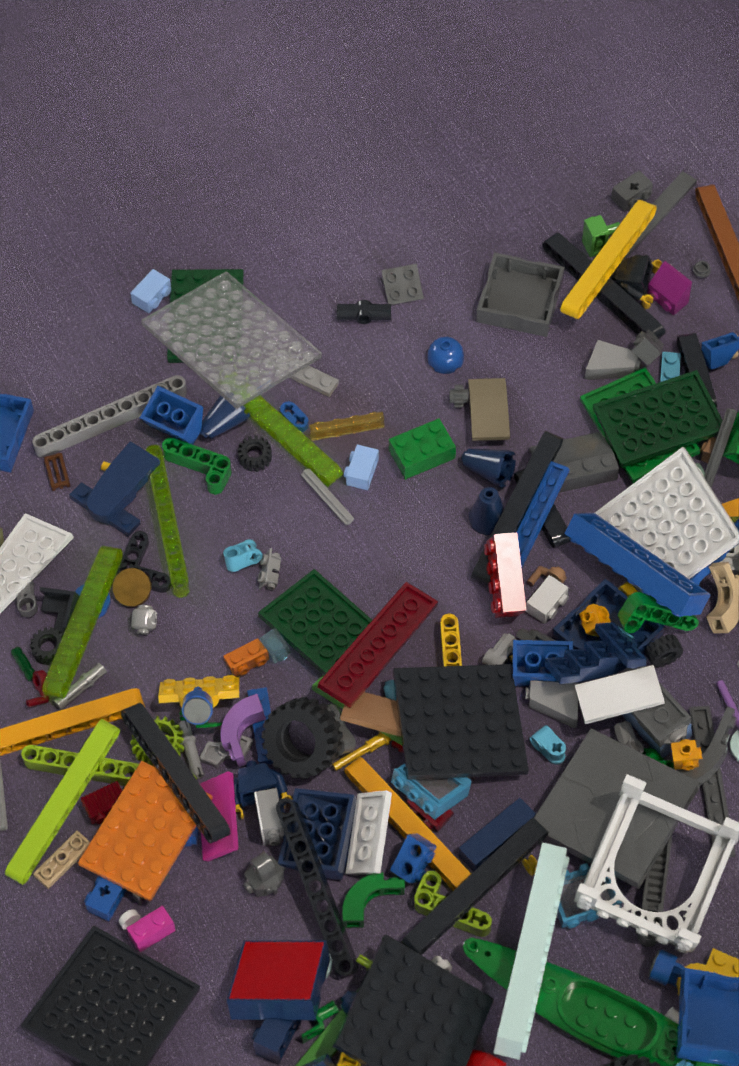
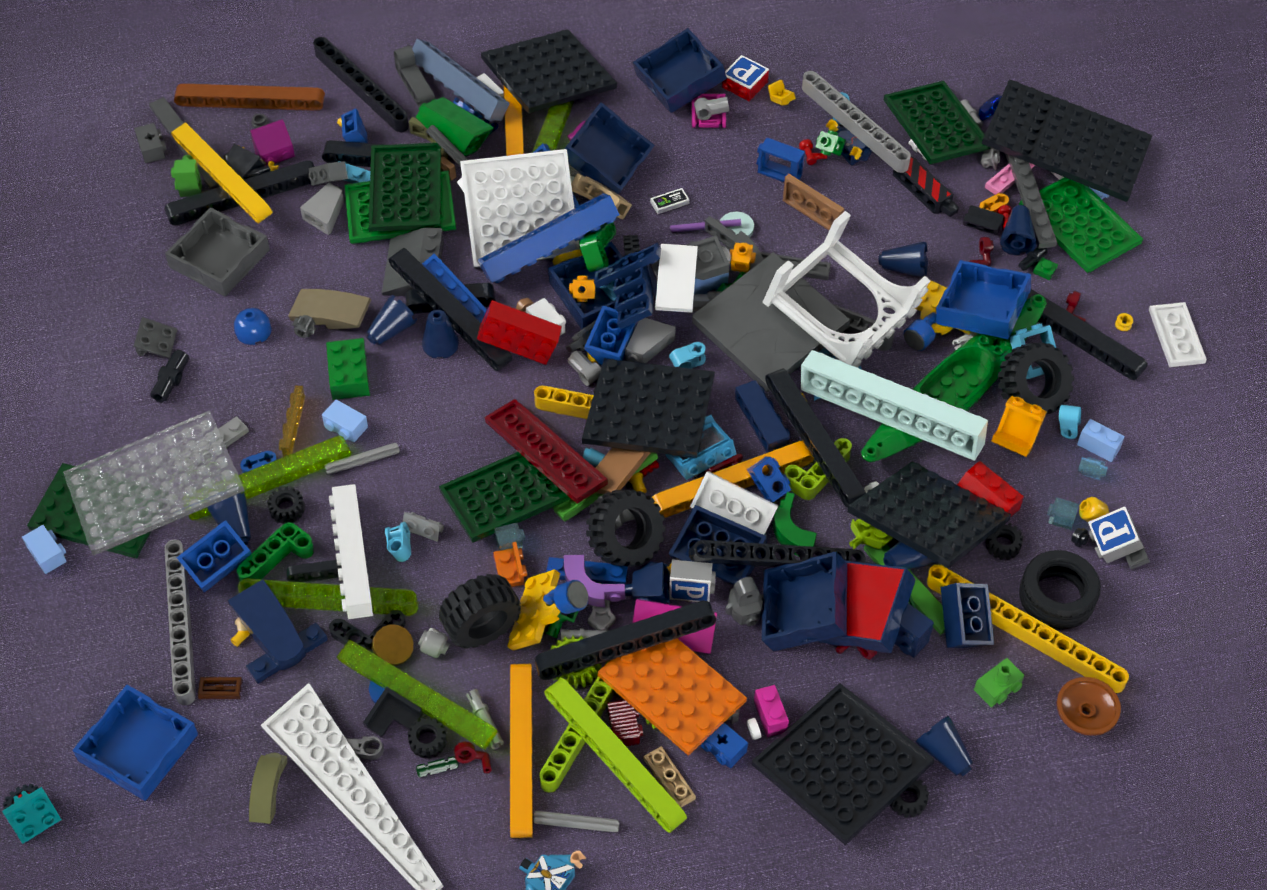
camera: 75 degrees left, 5 degrees down
none -> black beam [286,560,342,583]
none -> white brick [329,484,373,619]
none -> black tyre [439,574,521,648]
none -> dark blue tile [761,552,847,652]

